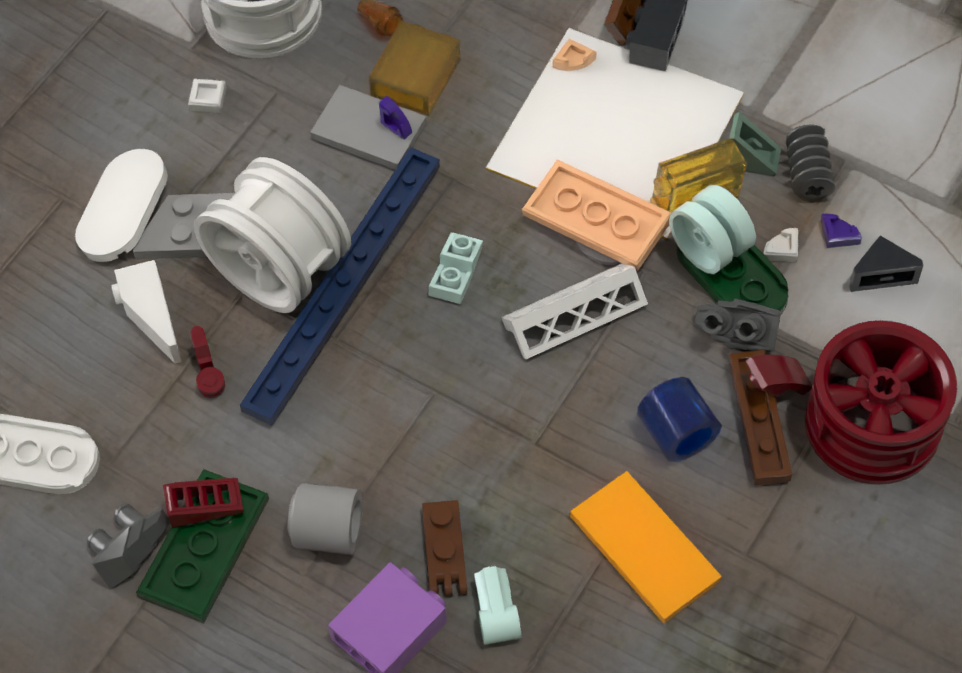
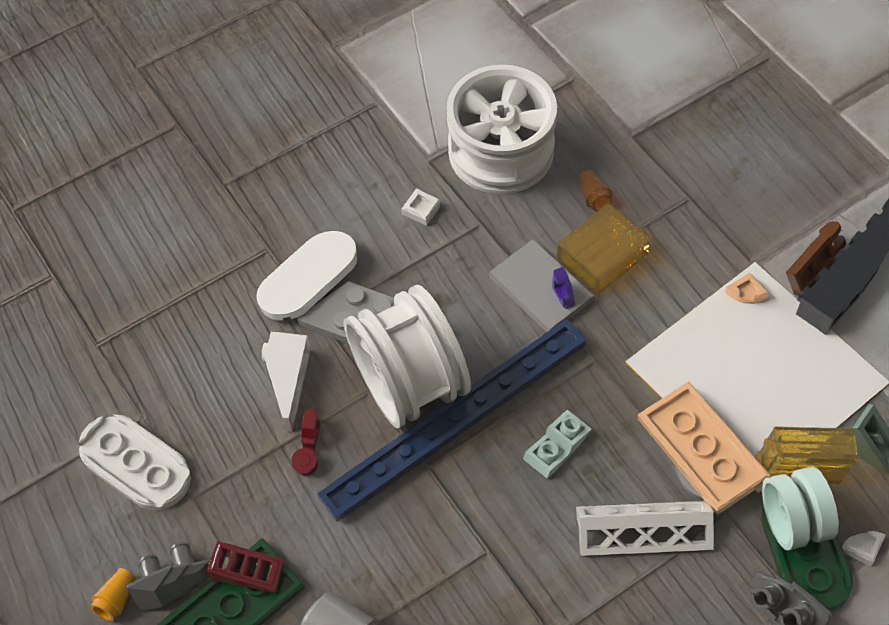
camera: 25 degrees right, 0 degrees up
none -> light orange cone [90,568,136,621]

